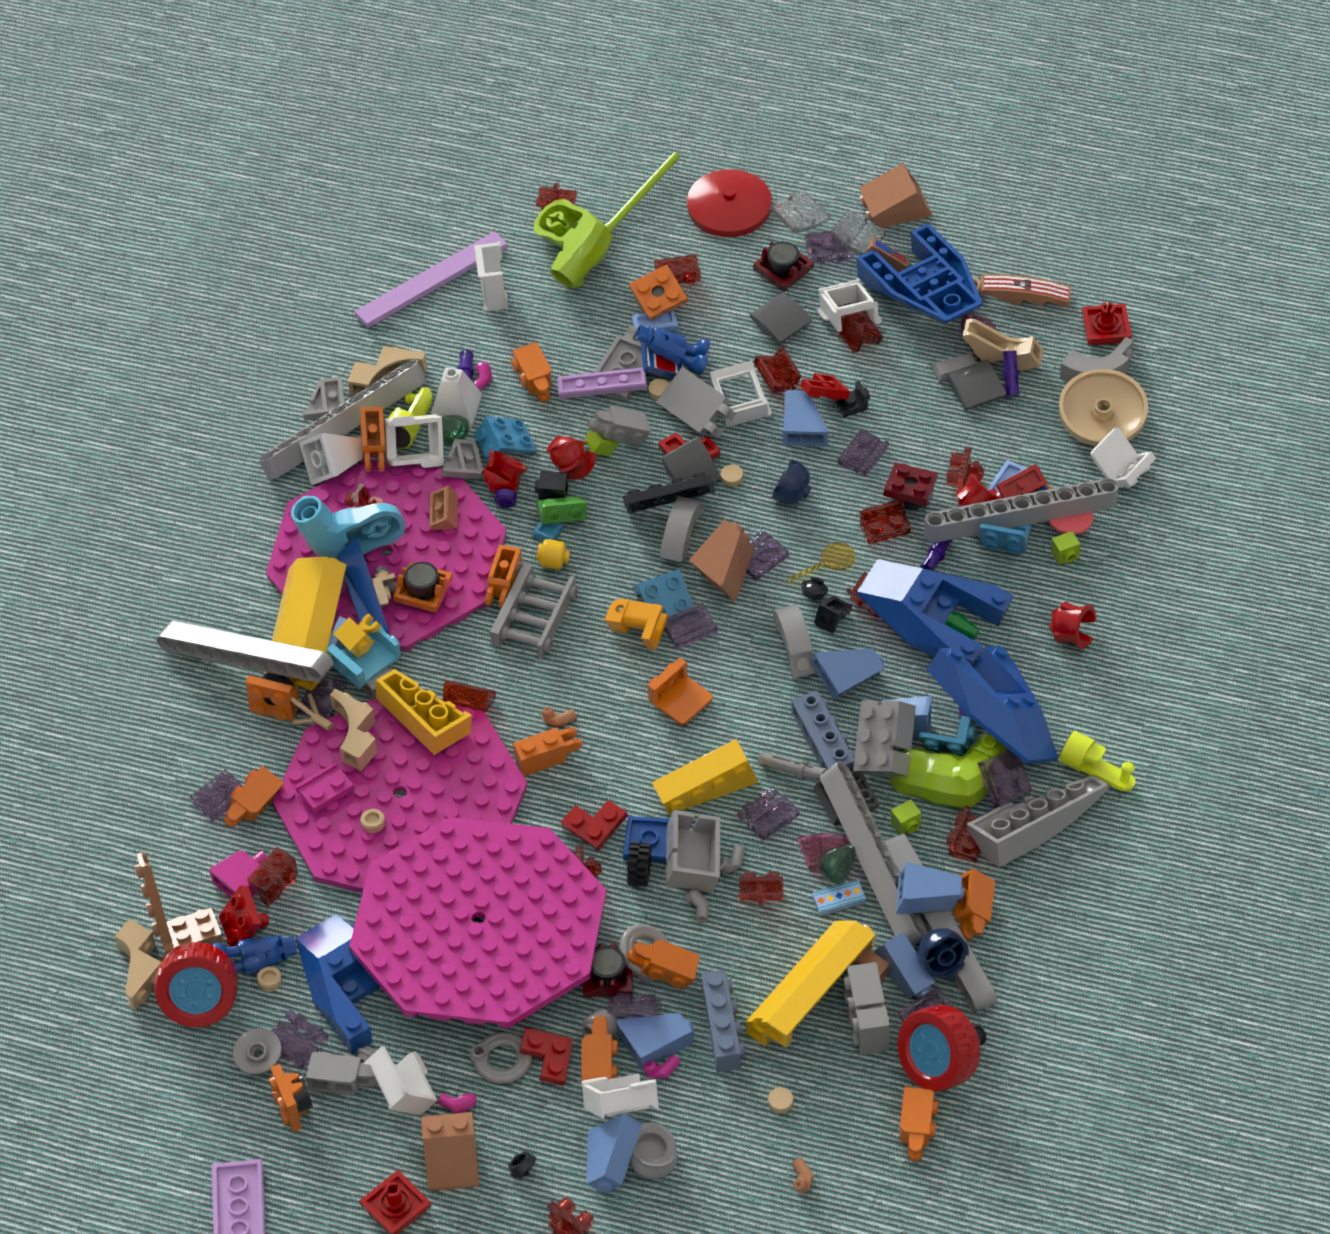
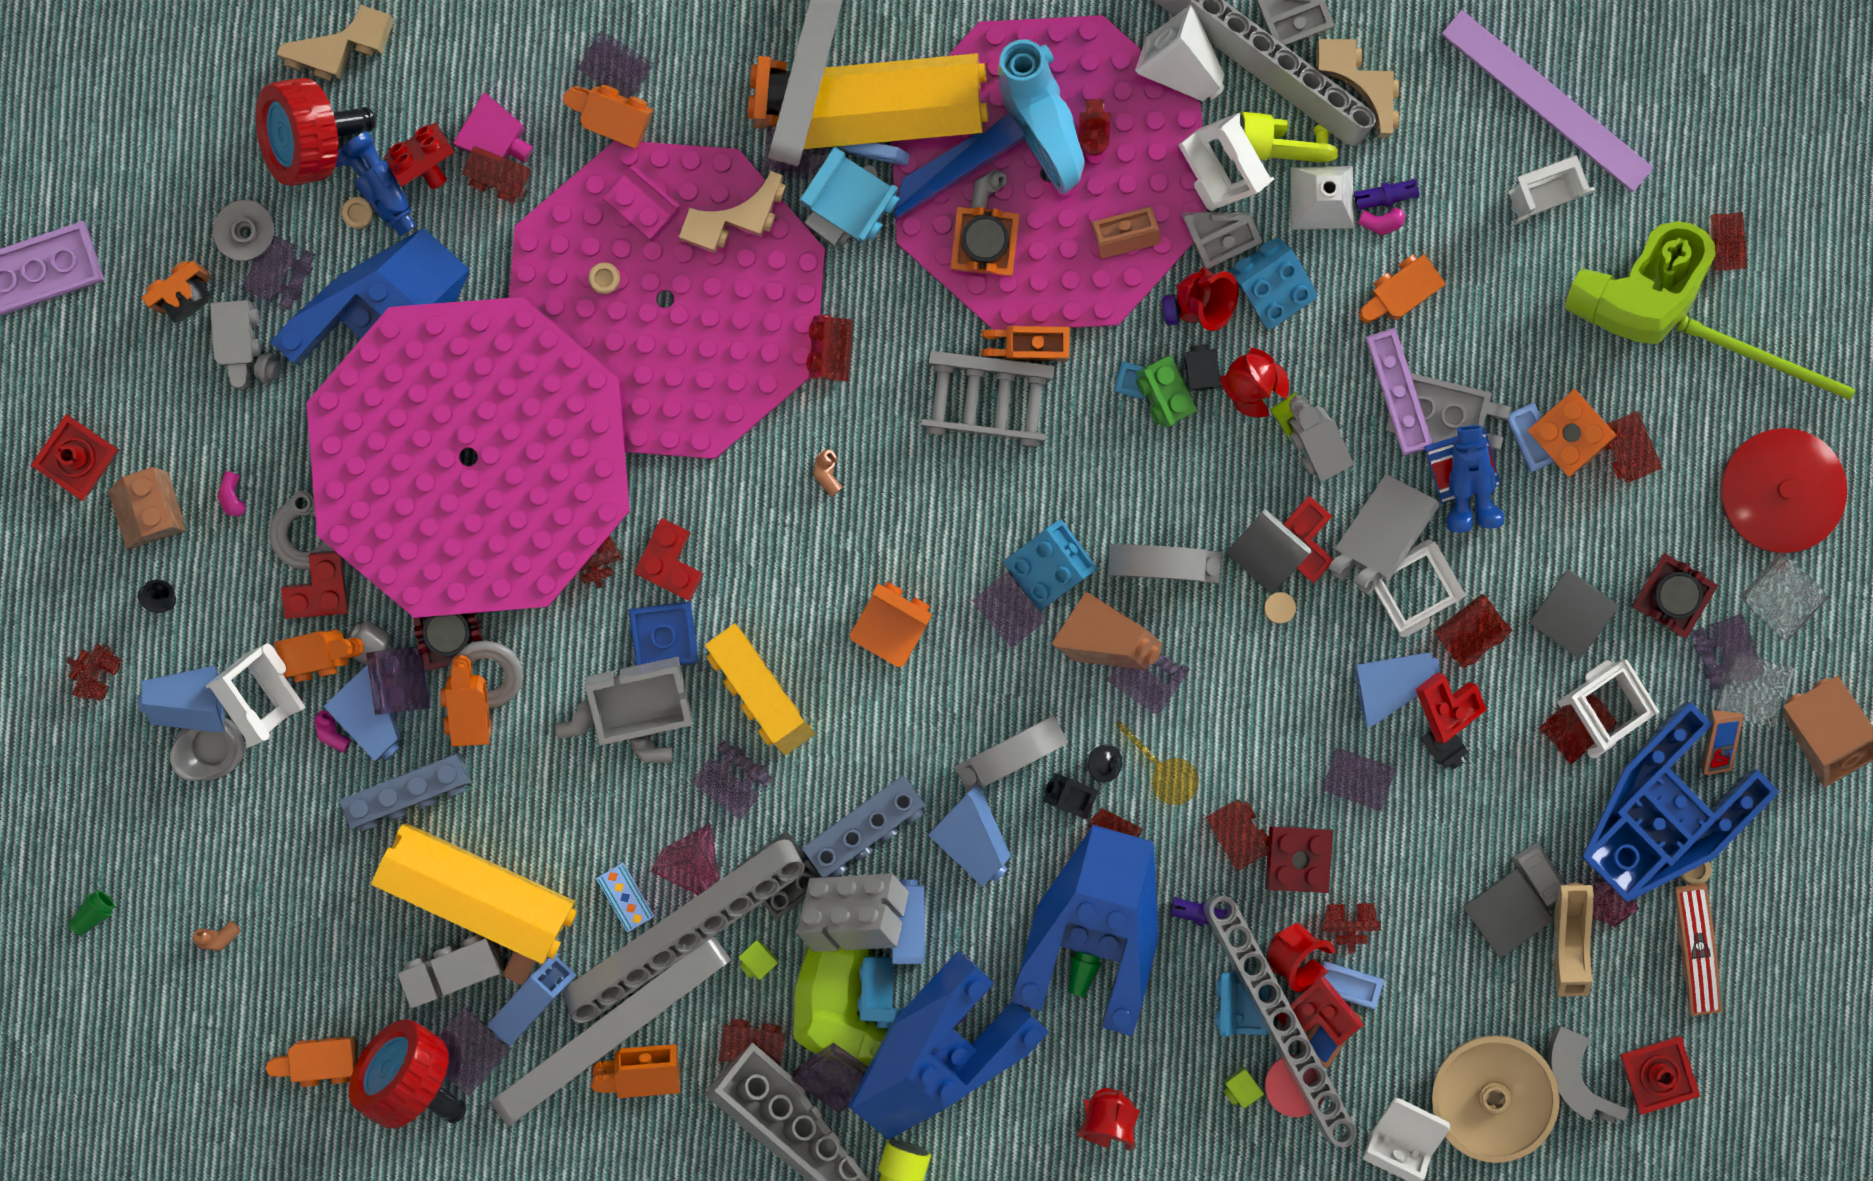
camera: 80 degrees right, 35 degrees up
medium nougat bracket [134,852,224,955] -> none
tan plant [291,694,334,731] -> none
yellow brick [333,614,381,659] -> none
orange hinge [360,406,385,472] -> none
white piece [364,1046,437,1116] -> none
tan bracket [372,571,395,608] -> none
yellow wedge [376,669,472,755] -> none
clear green piece [441,415,469,446] -> none
orange hinge [513,727,583,776] -> none
yellow head [536,539,570,570] -> none
light orange piece [605,599,669,650] -> none
black plate [622,473,715,514] -> none
black tyre [627,842,652,887] -> none
tan tile [648,379,669,400] -> none
clear red hips [739,872,783,905] -> none
light grey pin [758,751,828,783] -> none
tan tile [768,1087,793,1114] -> none
dark blue cylinder [771,459,812,505] -> none
clear green piece [820,846,855,885] -> none
medium blue slope [896,862,965,914] -> none
dark blue cylinder [918,928,969,979] -> none
dark purple pin [1002,350,1020,395] -> none

